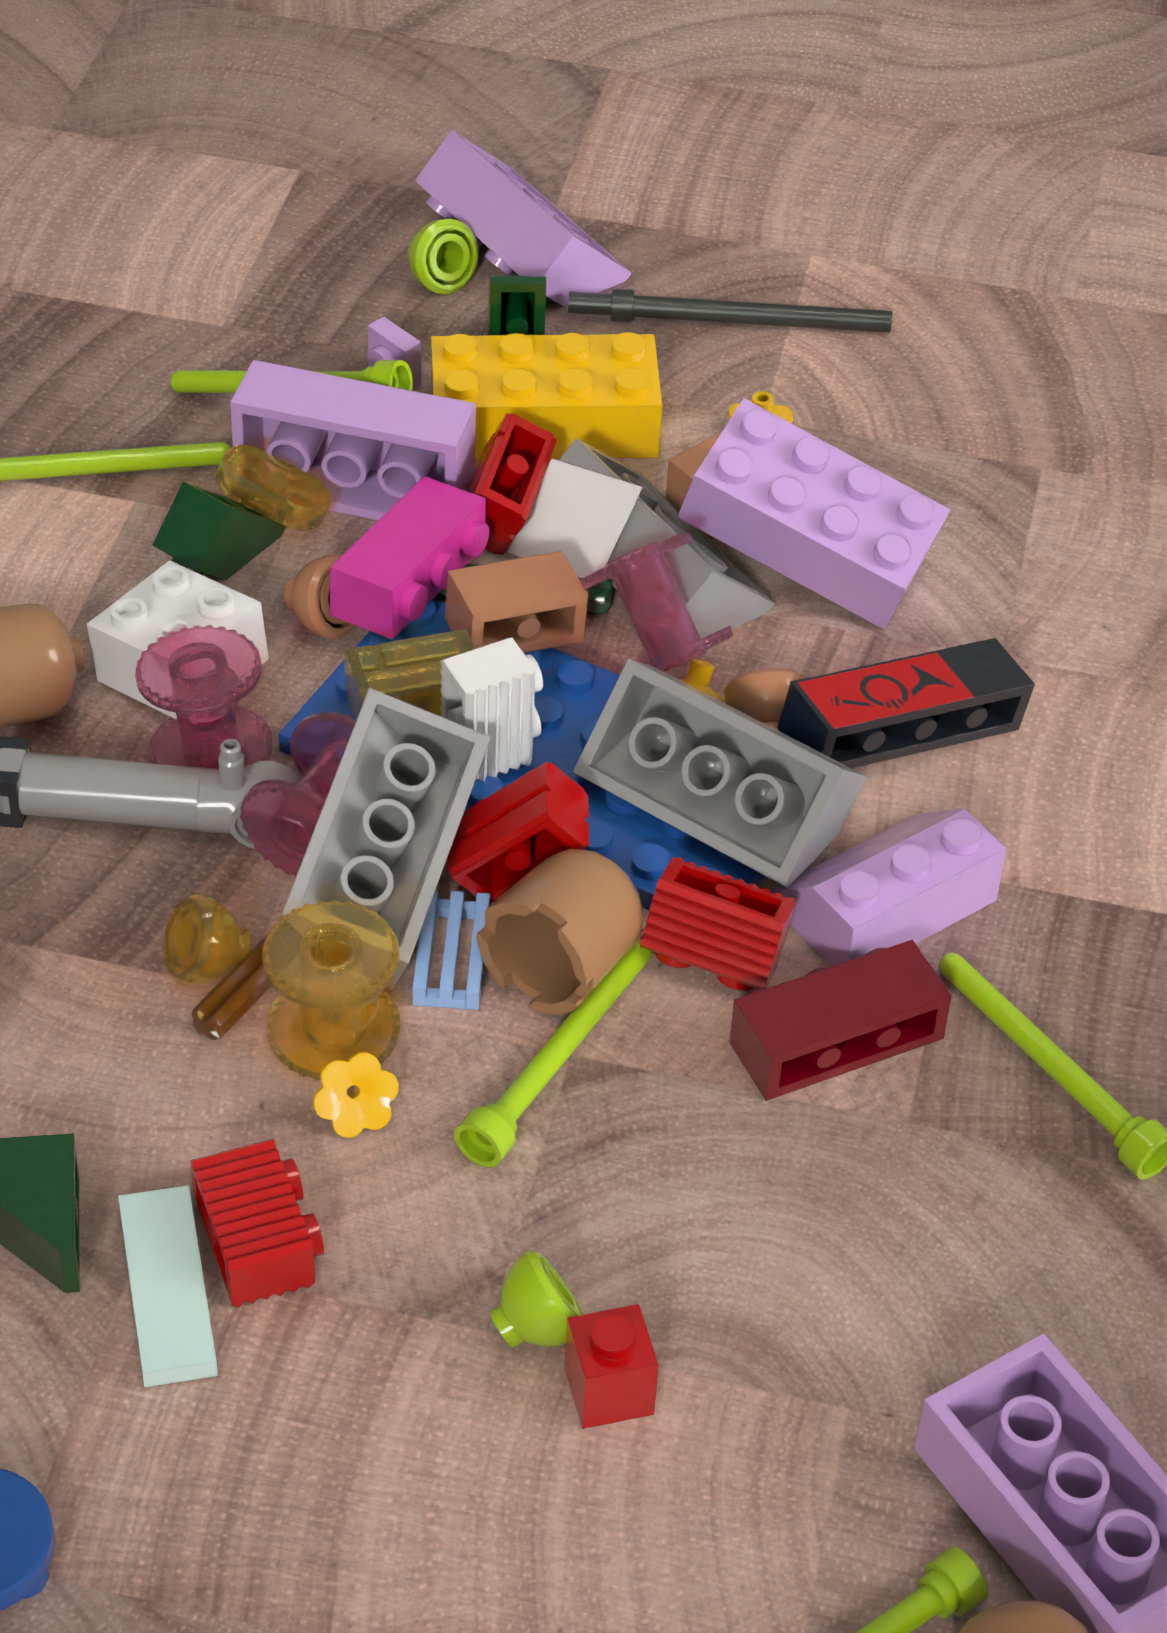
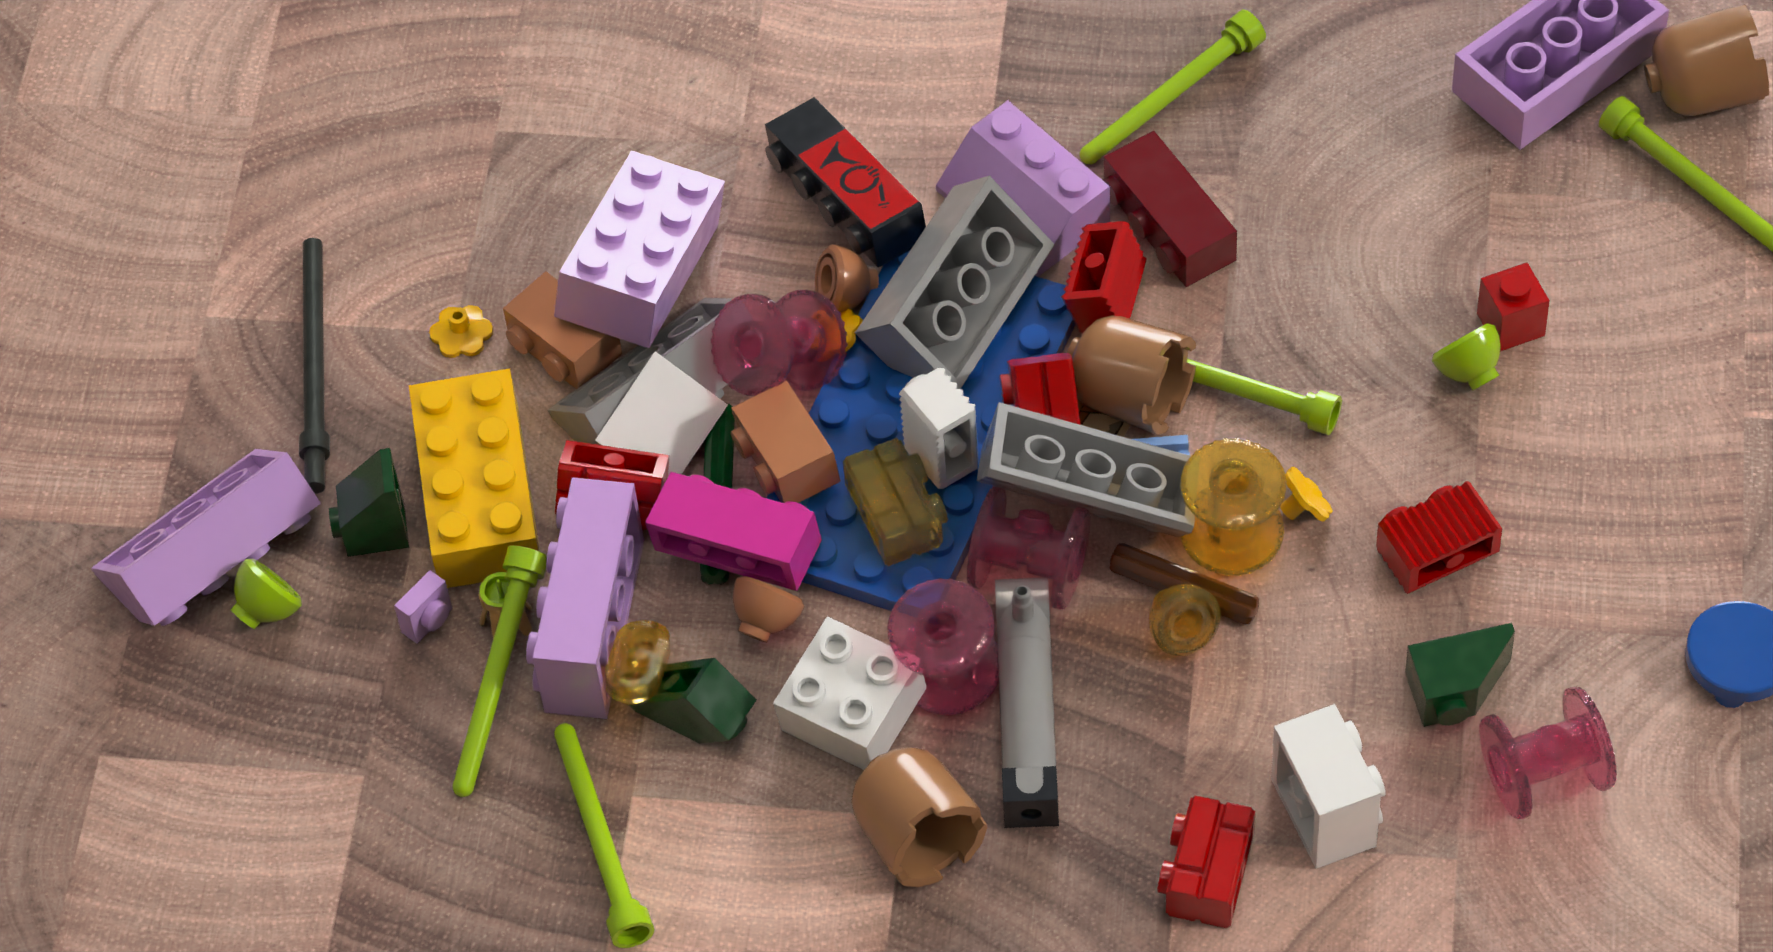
camera: 90 degrees left, 10 degrees up
light aqua tile [118,1185,218,1387] -> none

